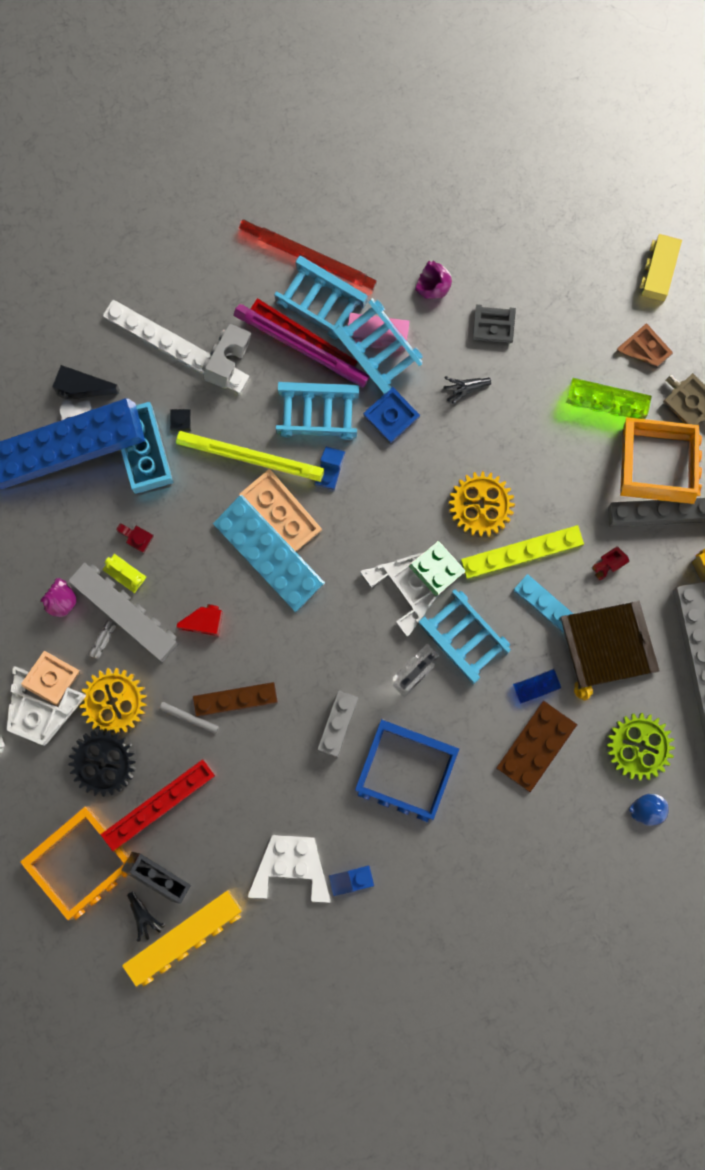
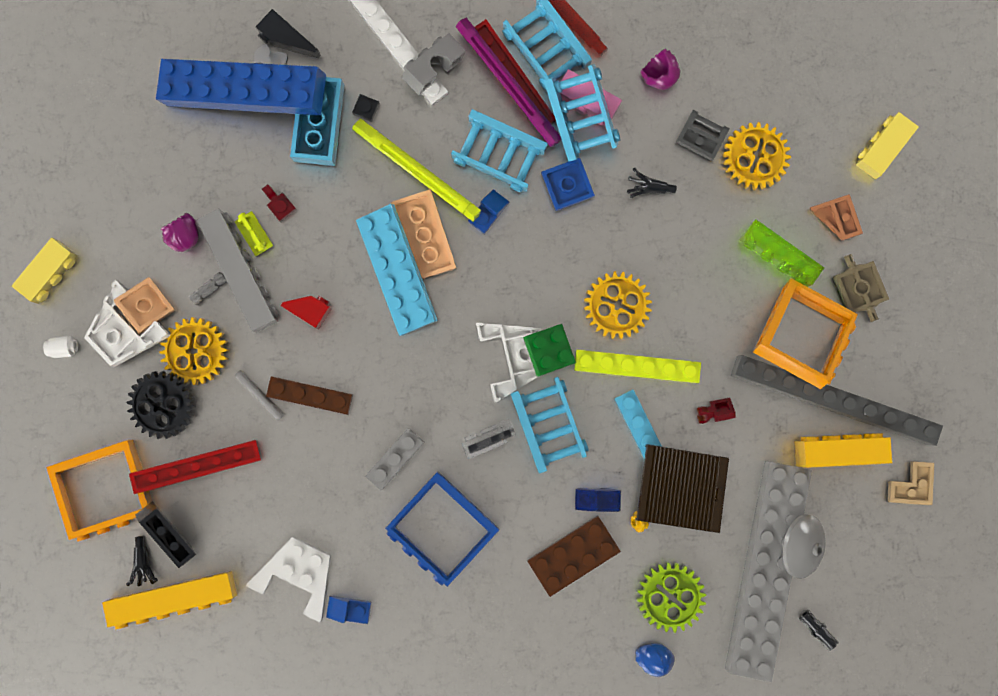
camera: 20 degrees right, 5 degrees up
none -> yellow gear [722,122,791,190]

